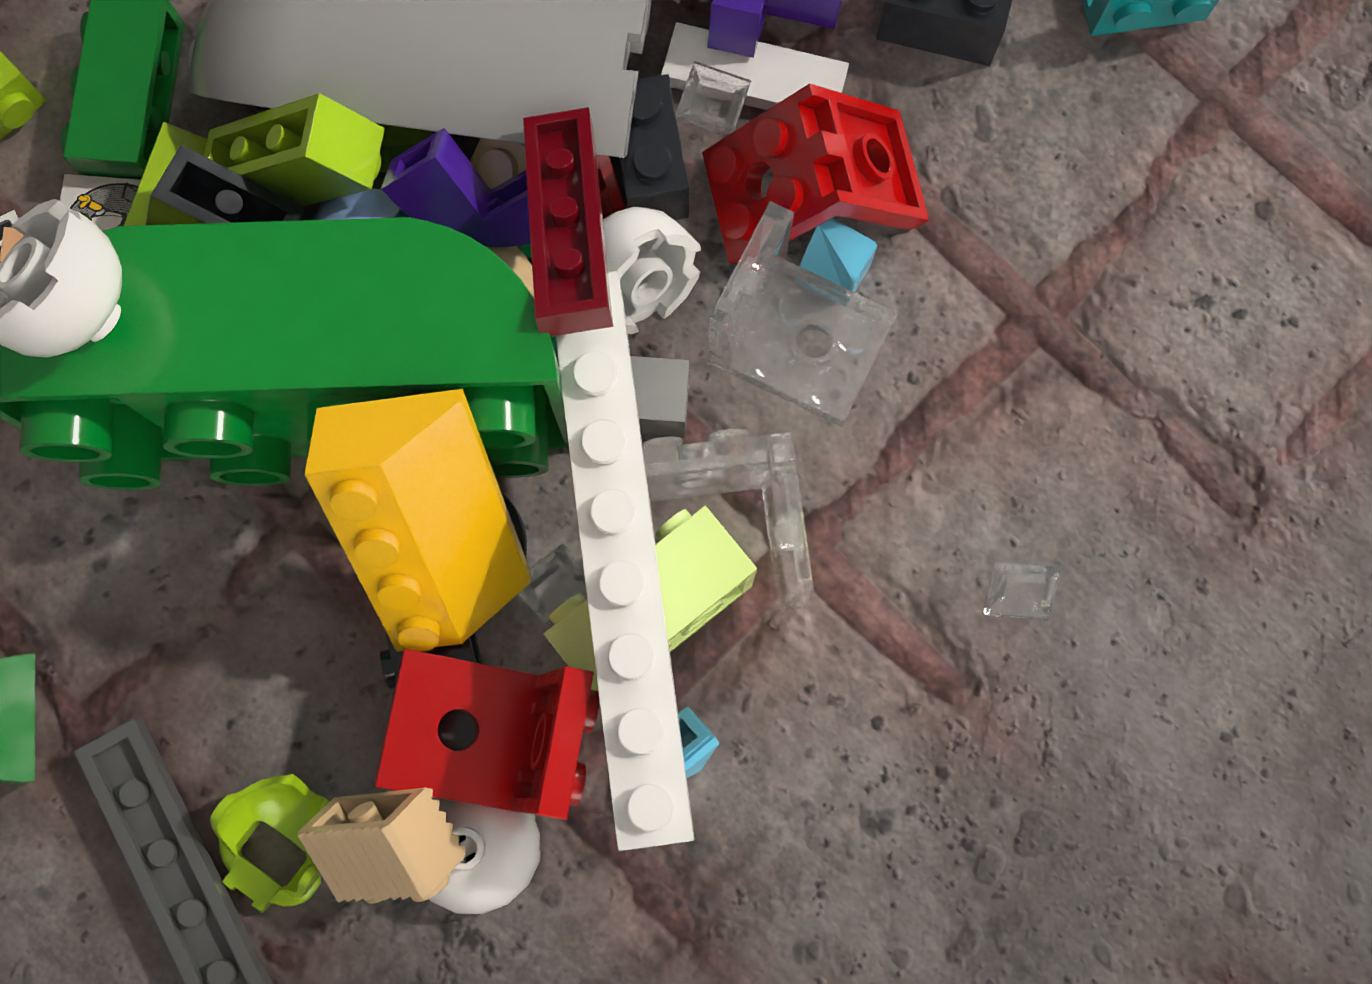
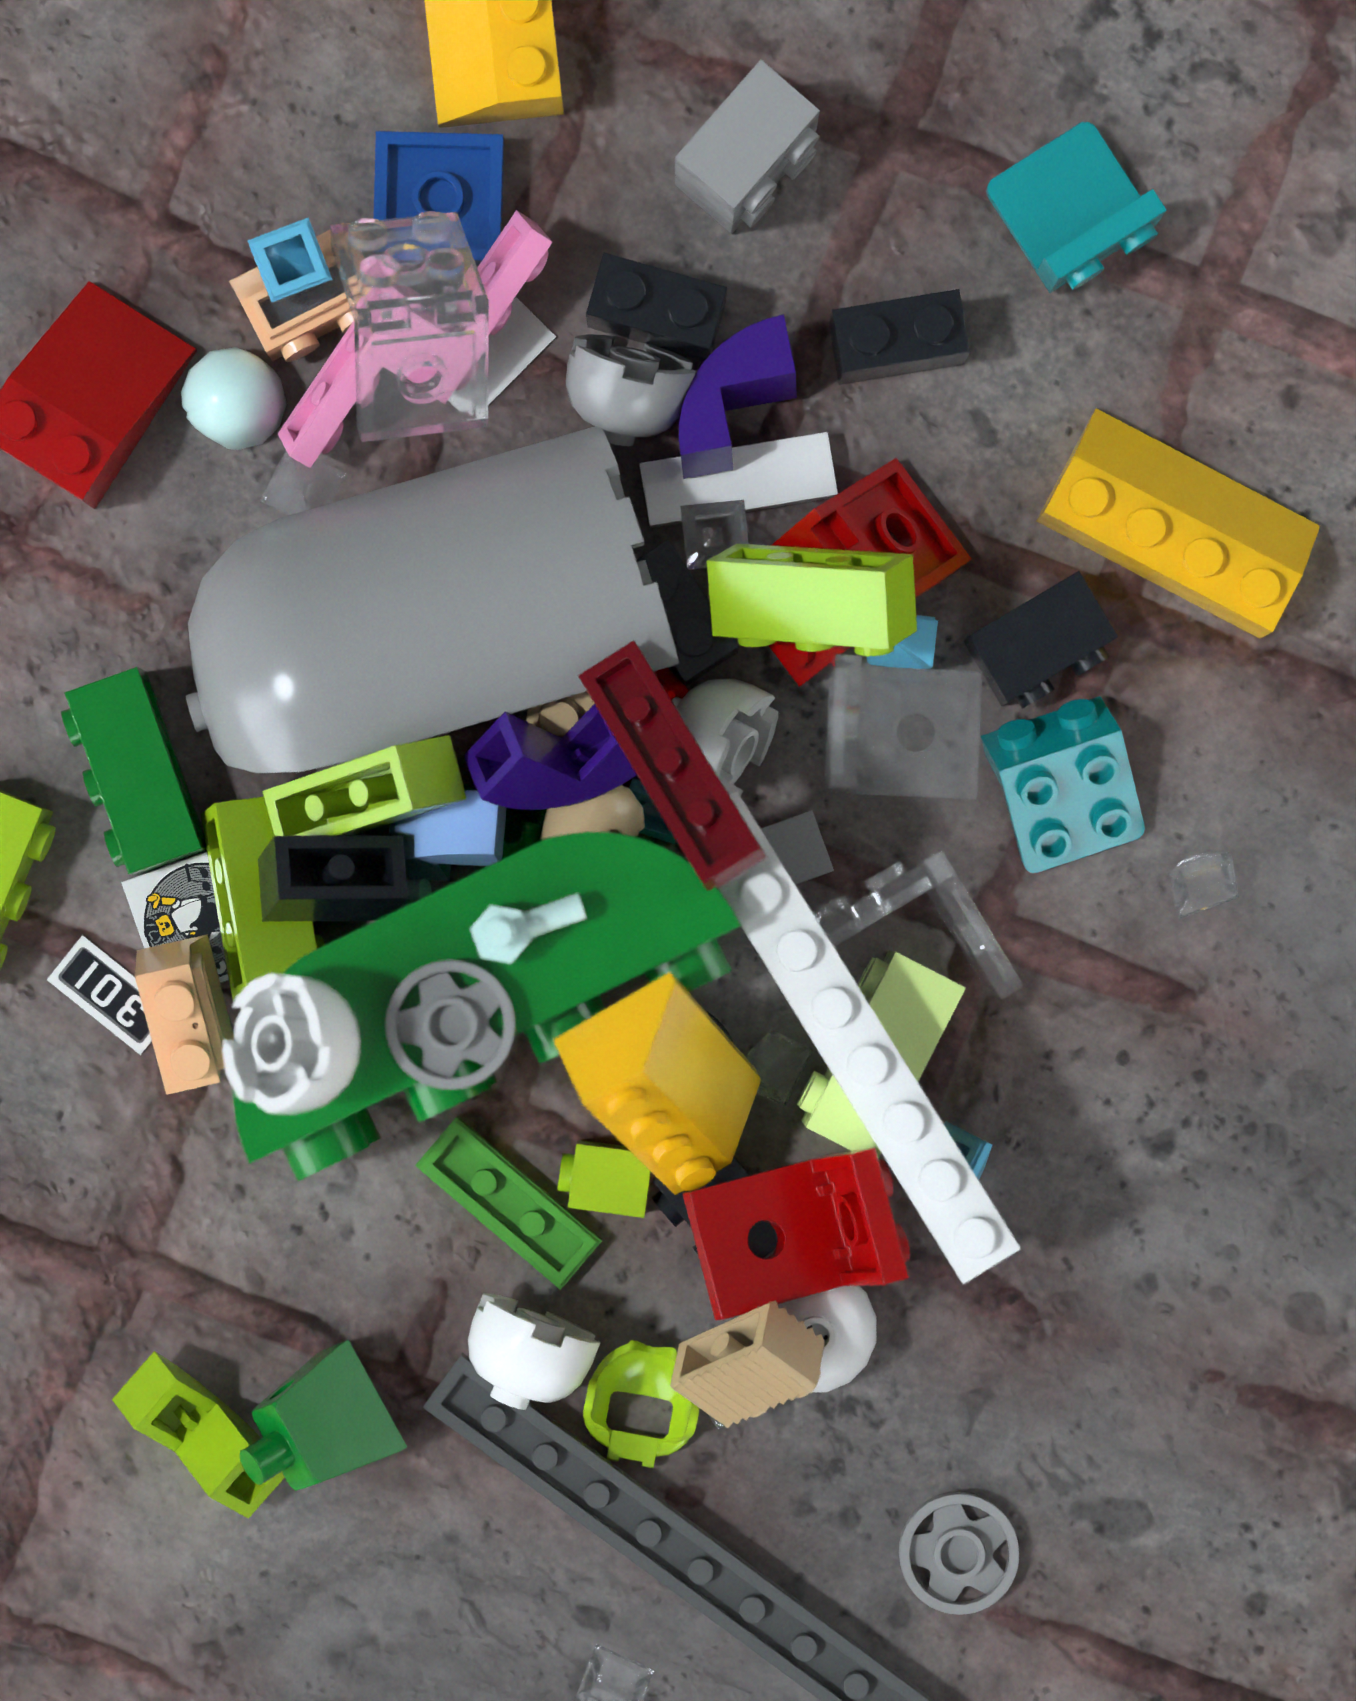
camera: 30 degrees left, 10 degrees up
none -> light grey wheel [386,960,515,1089]
none -> bright green tile [415,1116,602,1290]
none -> white cylinder [468,1293,600,1410]
none -> light aqua piece [470,893,587,963]
none -> lime brick [557,1140,651,1218]
none -> lime brick [707,544,917,656]
none -> black brick [963,571,1118,709]
none -> teal bracket [980,696,1145,873]
none -> yellow slope [1036,408,1320,639]

